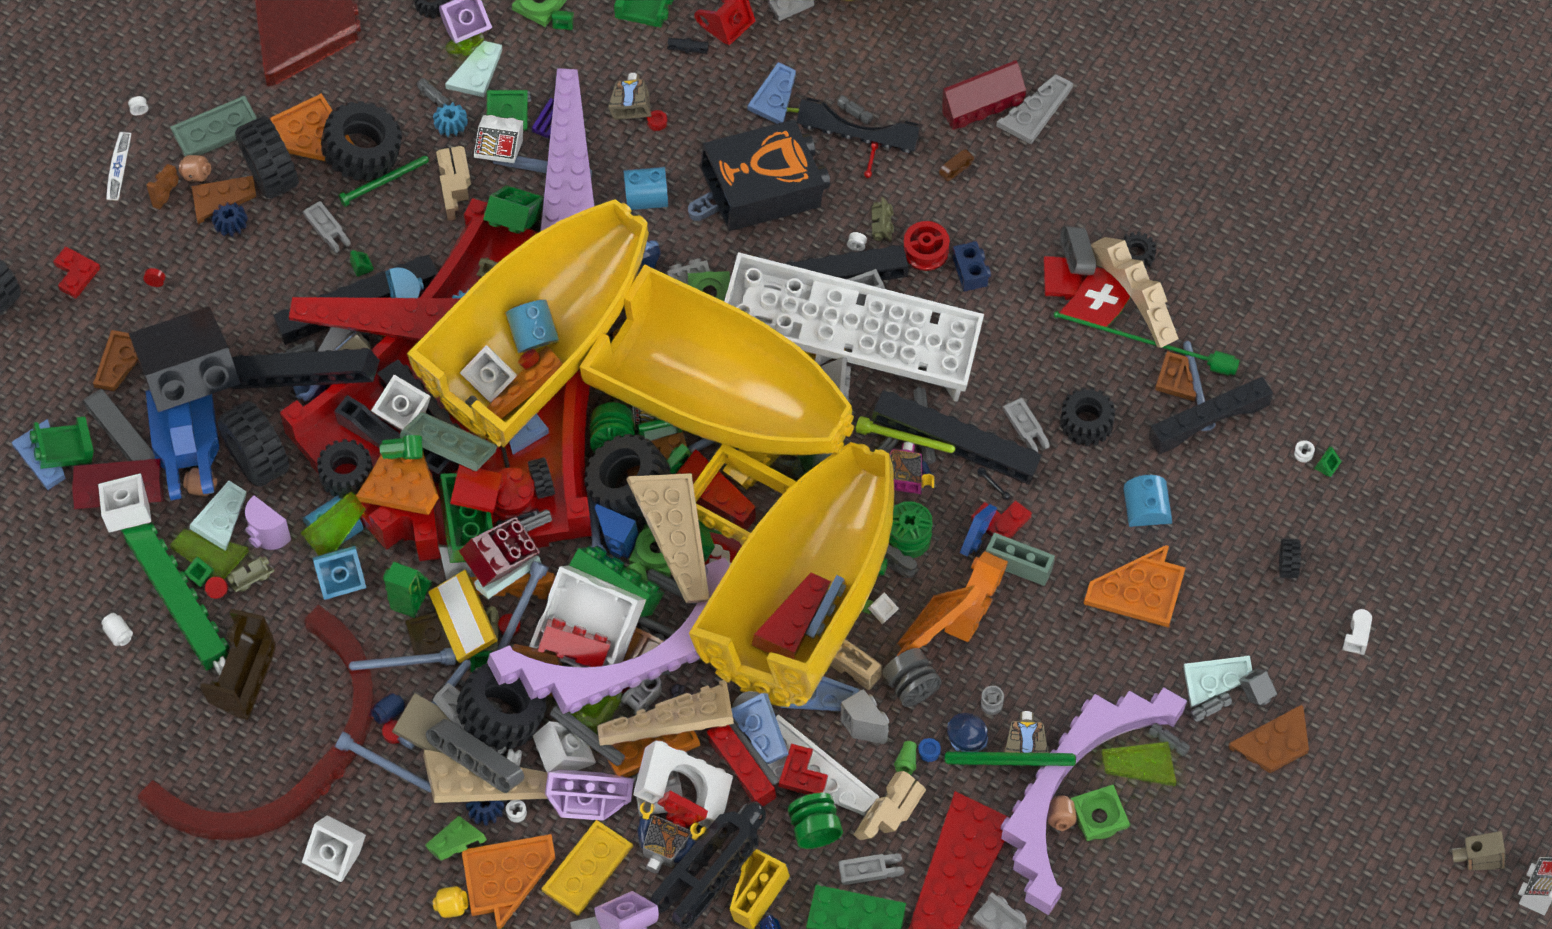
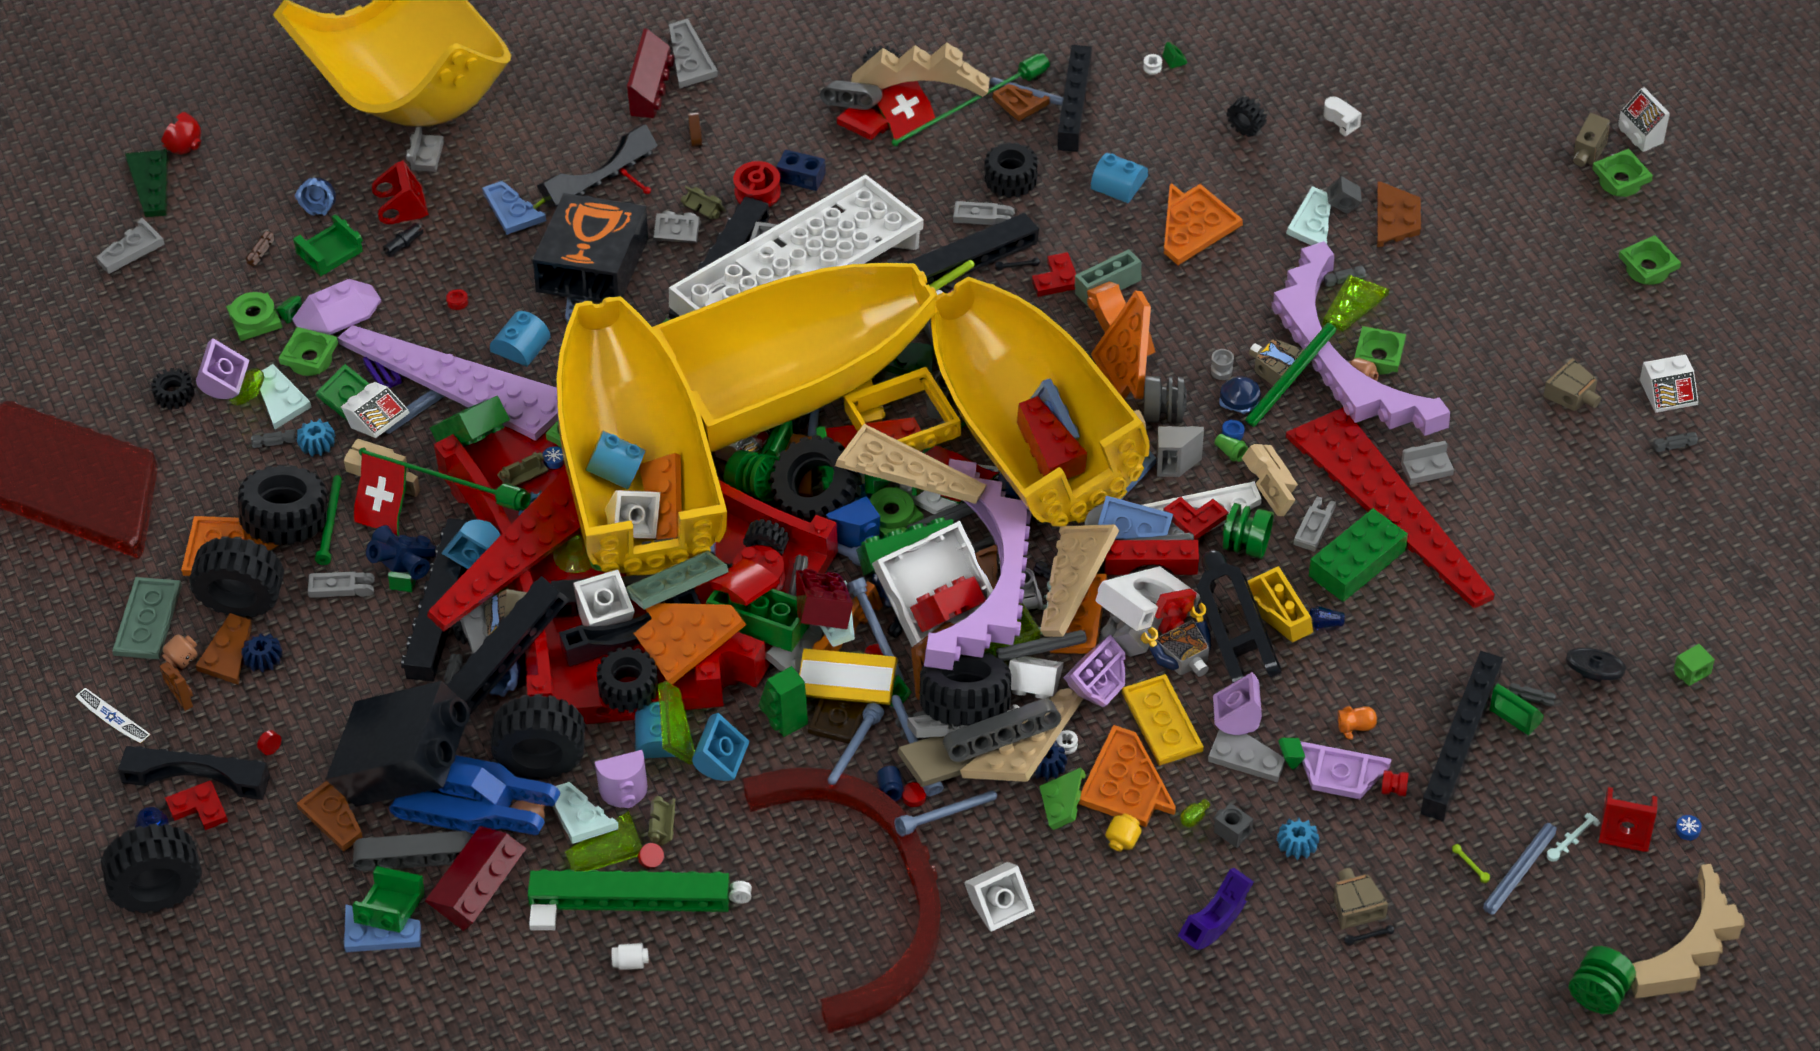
camera: 55 degrees left, 10 degrees down
white slope [98,473,151,532] -> none
white bush [128,96,148,115] -> none
green slope [184,556,214,587] -> none
dark brown windscreen [200,609,276,720] -> none
green piece [380,435,423,459] -> none
black hinge [496,509,539,526] -> none
red tile [518,349,540,369] -> none
dark tan torso [608,73,651,120] -> none
dark grey axle [837,95,873,124] -> none
white bush [847,232,867,251] -> none
blue wing [960,504,997,556] -> none
dark grey axle [1191,693,1232,722] -> none
none -> black arch [118,746,270,800]
none -> clear blue cone [135,807,169,827]
none -> bright green piece [278,327,338,376]
none -> lavender wedge [292,279,381,335]
none -> flag [354,447,531,536]
none -> dark blue brick [366,525,436,580]
none -> white tile [529,904,557,930]
none -> light grey bracket [654,211,701,244]
none -> bright green piece [1592,149,1653,197]

